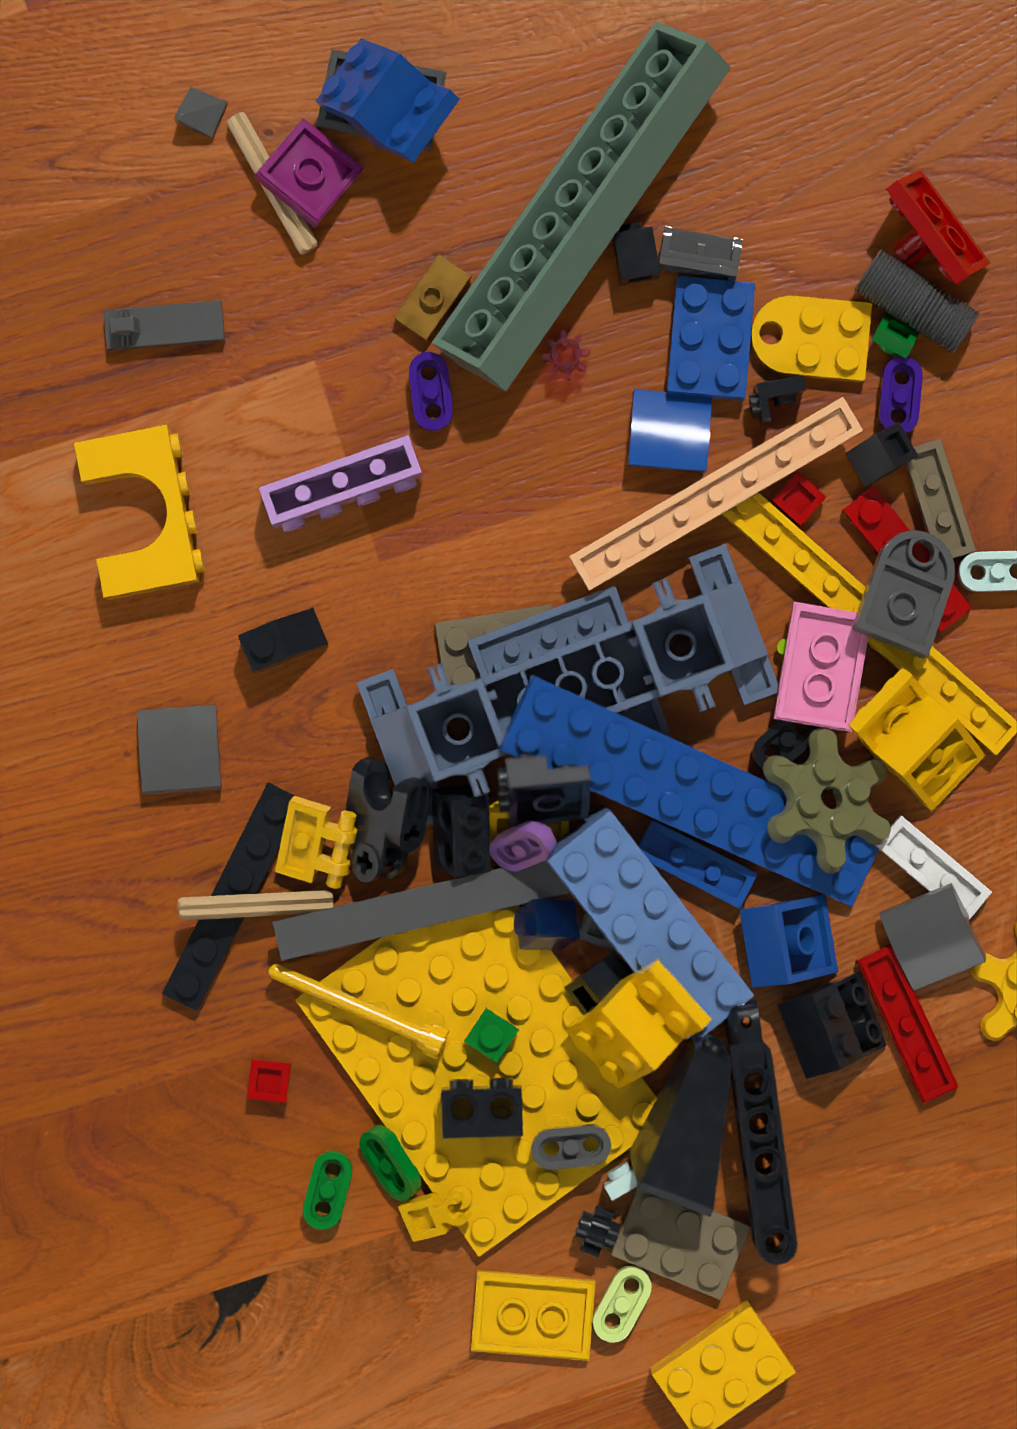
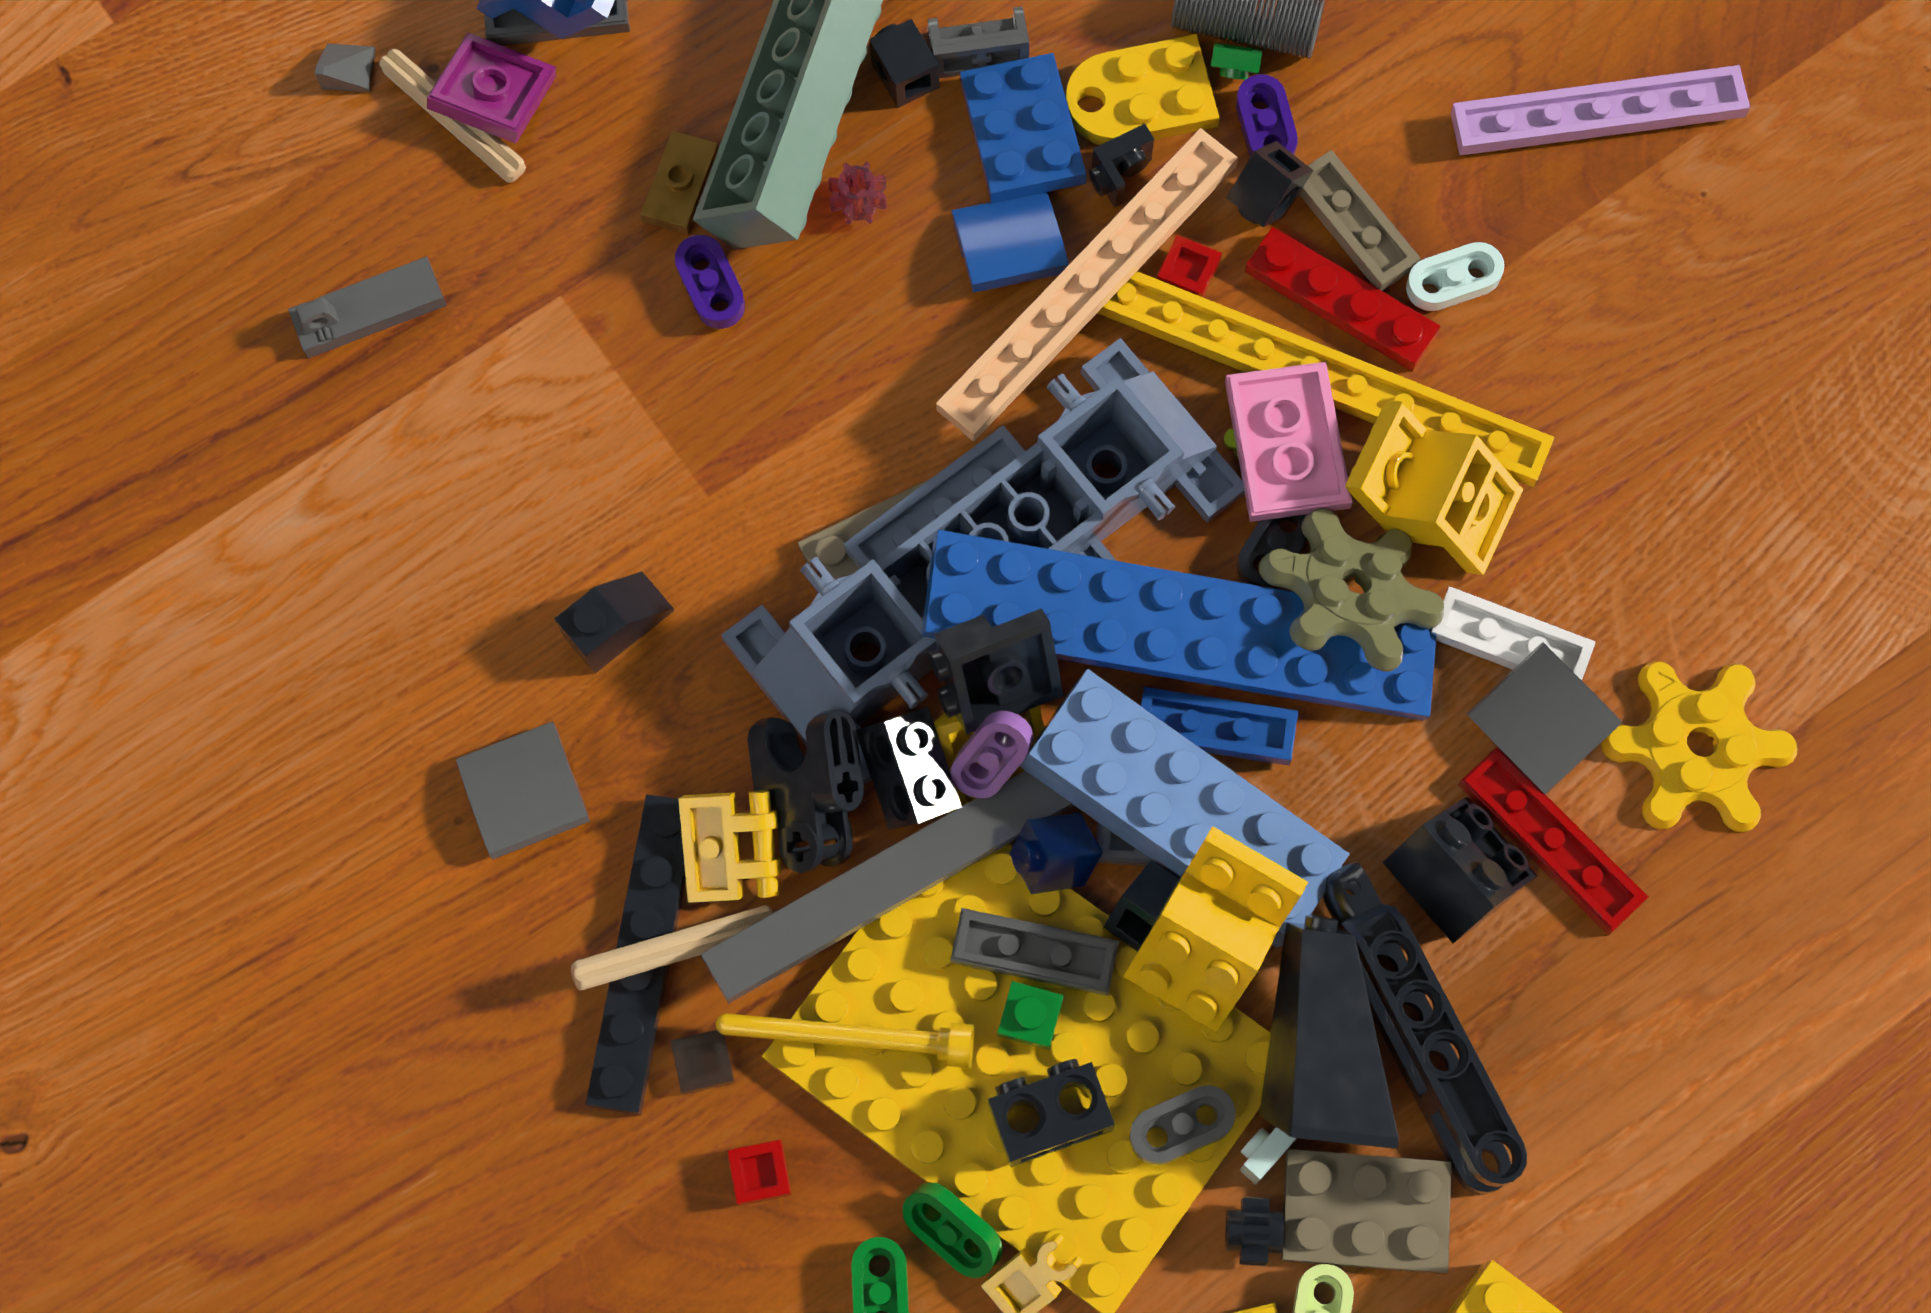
camera: 15 degrees left, 15 degrees down
yellow arch [74,425,205,600] -> none
lavender brick [259,435,423,533] -> none
blue slope [739,895,838,988] -> none
dark grey plate [852,530,955,659] -> none
none -> clear smoke tile [670,1030,735,1095]
none -> dark grey tile [950,908,1119,996]

